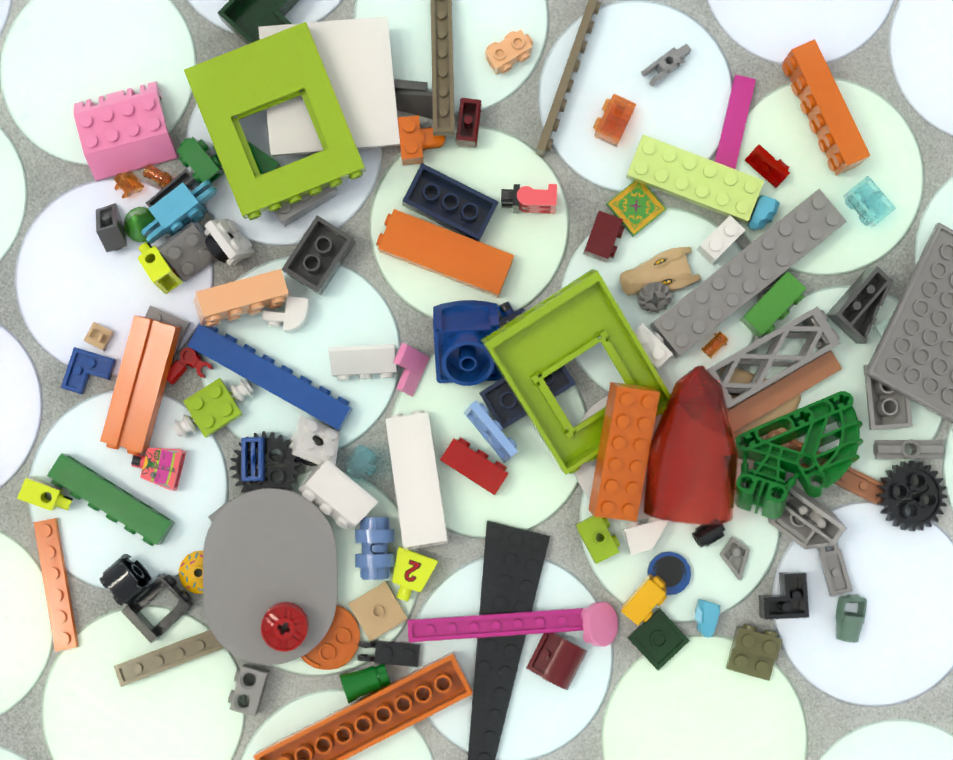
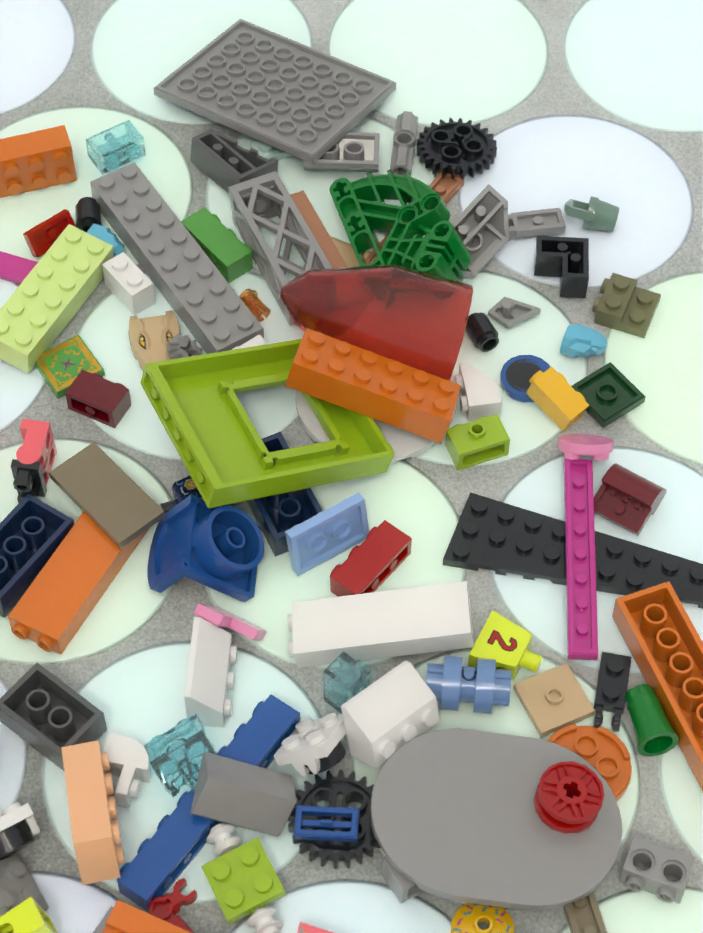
camera: 85 degrees left, 30 degrees down
none -> dark tan tile [49,442,165,549]
none -> black brick [75,197,101,232]
none -> clear light blue plate [144,713,217,798]
none -> light grey slope [190,752,297,837]

